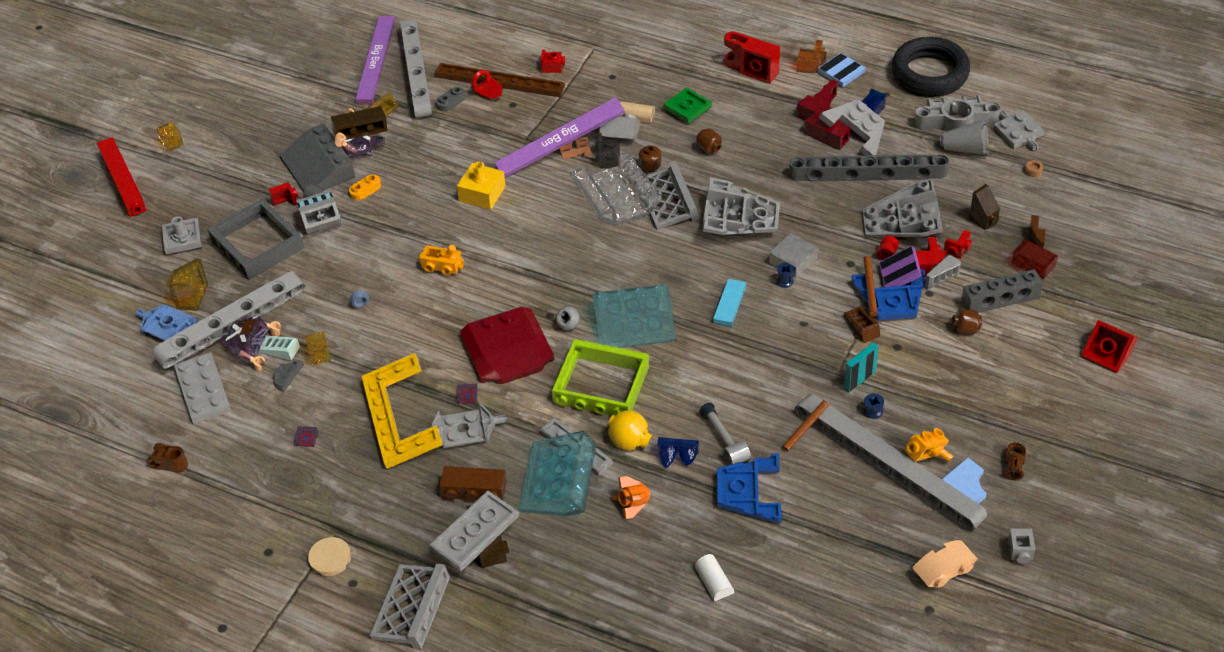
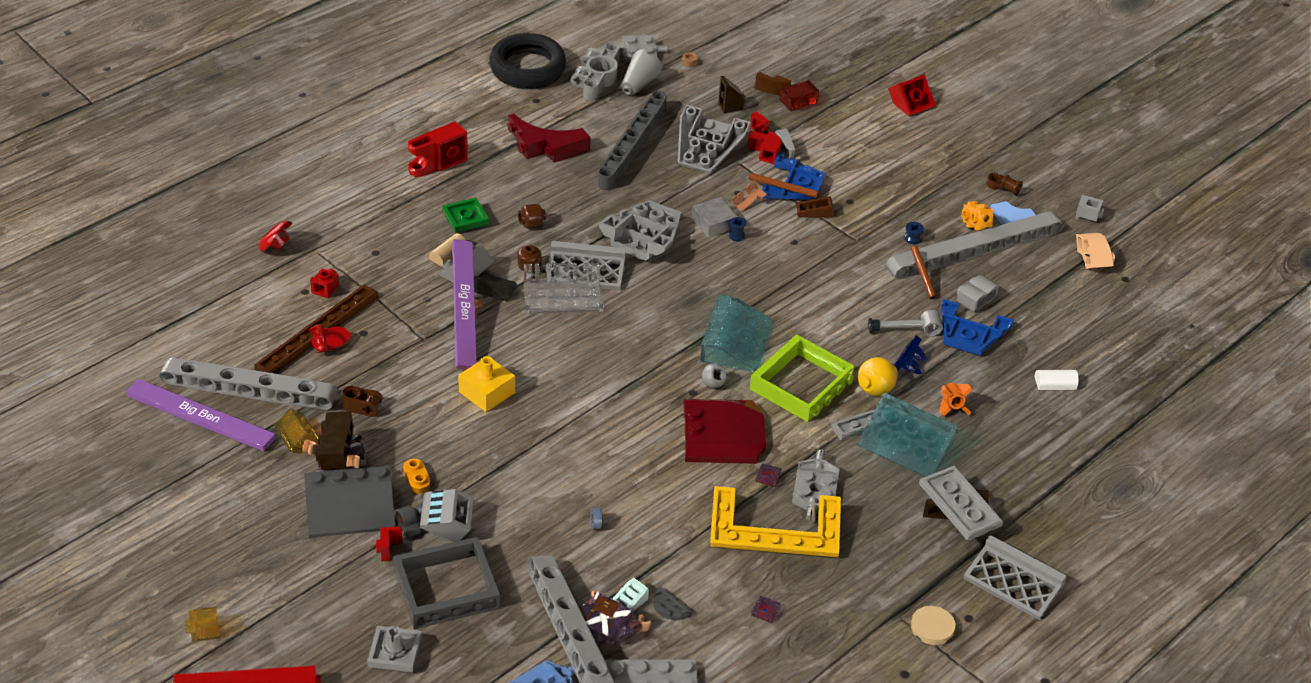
camera: 75 degrees left, 5 degrees down
clear yellow slope [167,258,208,311] -> none
clear yellow brick [305,331,331,365] -> none
light orange brick [419,245,464,275] -> none
dark grey plate [436,87,466,111] -> none
reddish brown brick [440,466,507,501] -> none
medium azure tile [713,279,746,327] -> none
clear orange brick [797,40,827,73] -> none
tile [818,53,866,87] -> none
light grey wing [819,99,885,155] -> none
teal tile [844,342,879,393] -> none
clear blue brick [861,88,886,115] -> none
red wheel [876,236,899,260] -> none
tile [879,246,922,287] -> none
reddish brown head [951,309,982,335] -> none
dark grey brick [961,269,1043,313] -> none
none -> red hat [258,220,293,252]
none -> reddish brown piece [342,386,383,417]
none -> nougat piece [732,180,767,211]
none -> light grey brick [956,275,999,312]

